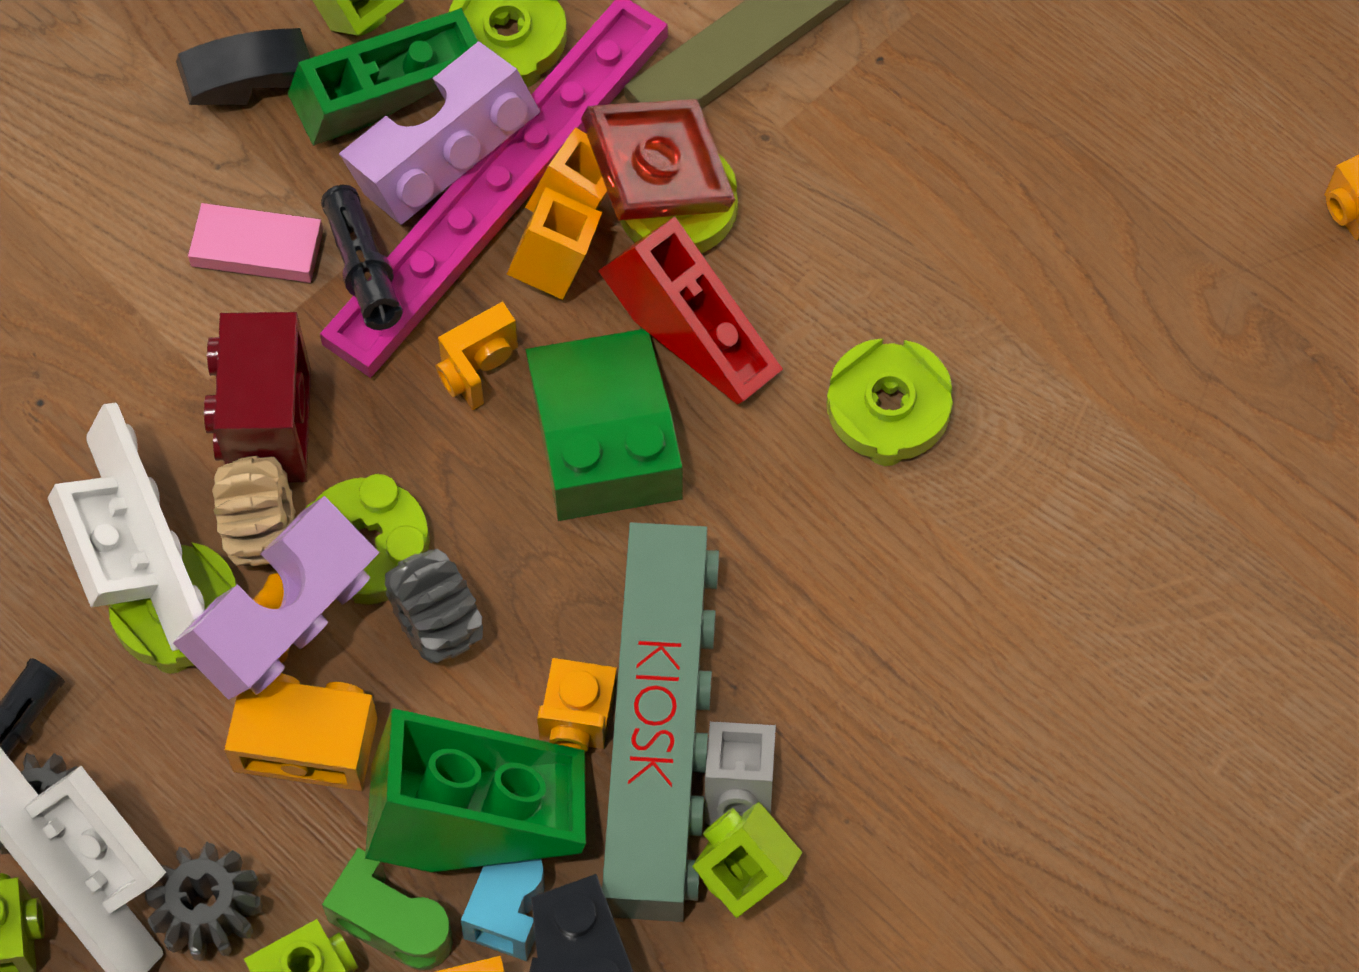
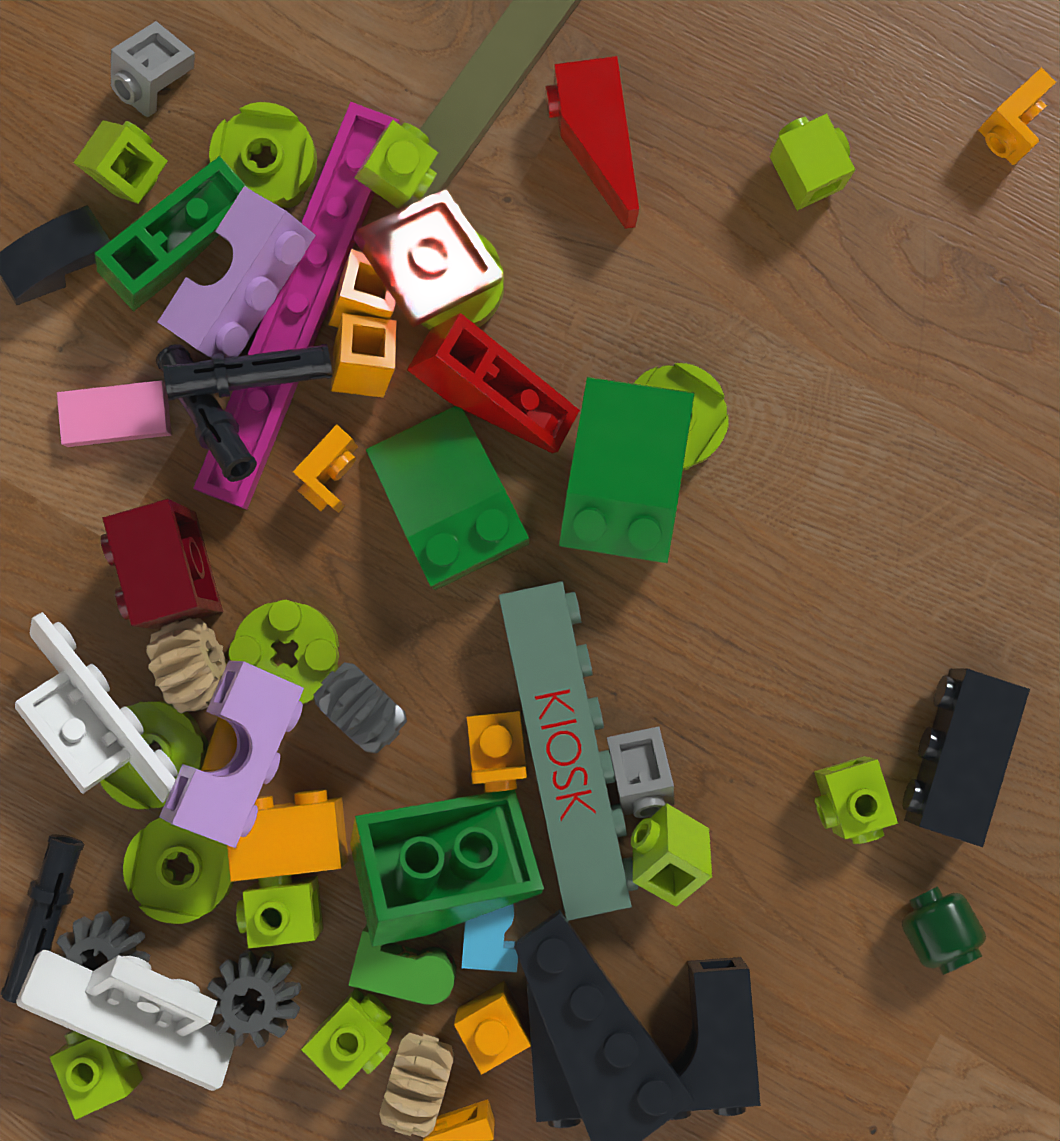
camera: 15 degrees left, 20 degrees up
none -> lime plate [123,818,234,924]
none -> black pin [163,344,332,401]
none -> lime brick [236,875,323,948]
none -> lime brick [354,120,439,208]
none -> red slope [545,56,639,229]
none -> green slope [559,376,695,563]
none -> lime brick [769,113,856,211]
none -> lime brick [814,756,898,844]
none -> black brick [902,668,1030,847]

